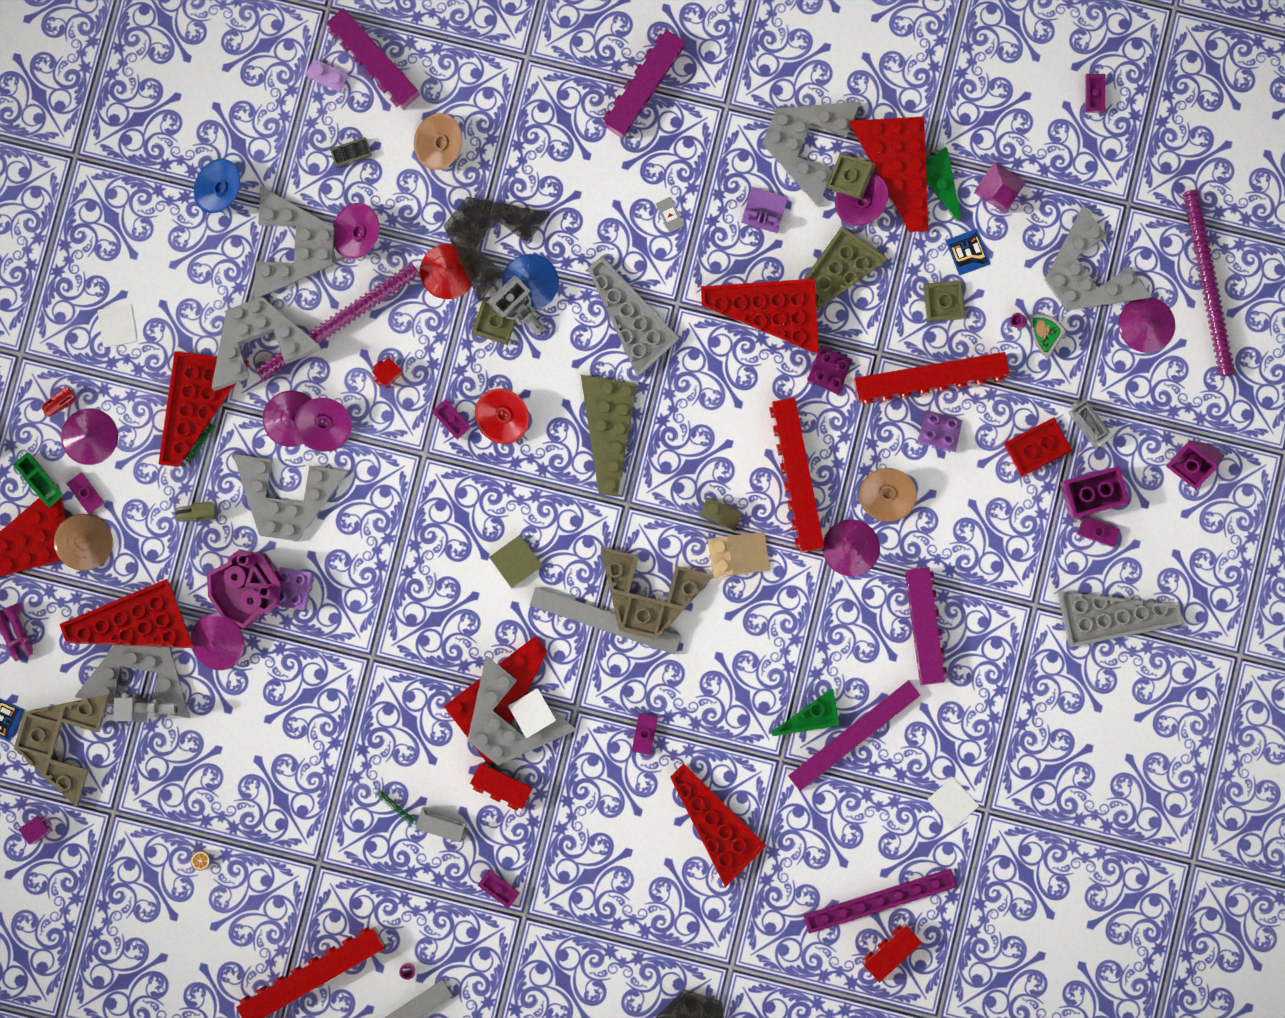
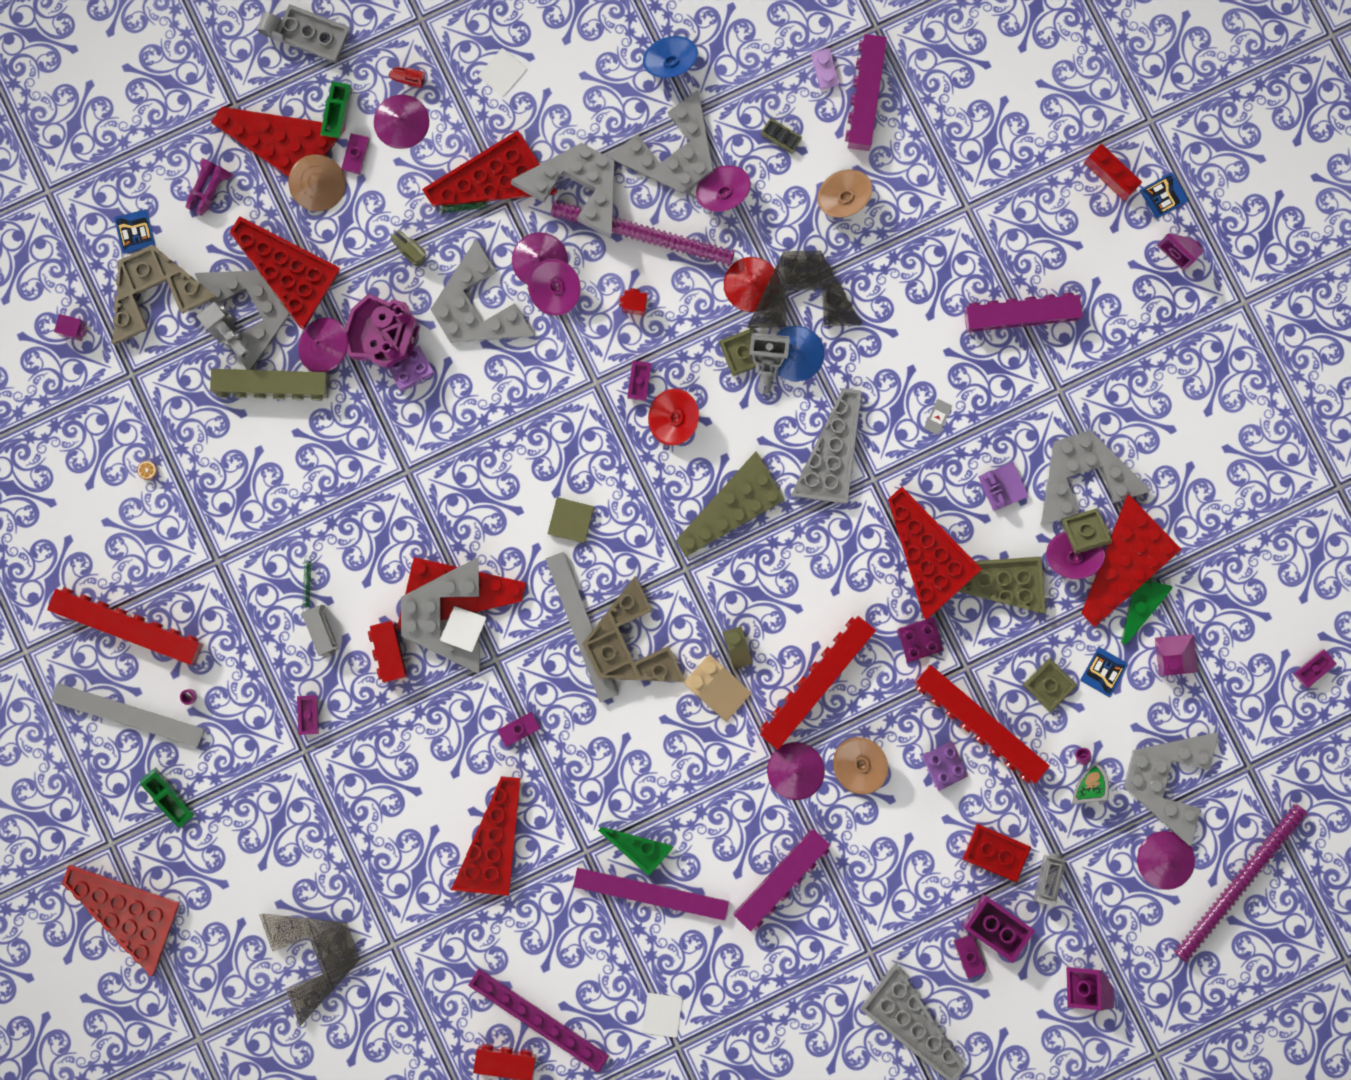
camera: 50 degrees right, 0 degrees up
none -> olive brick [210,369,329,401]

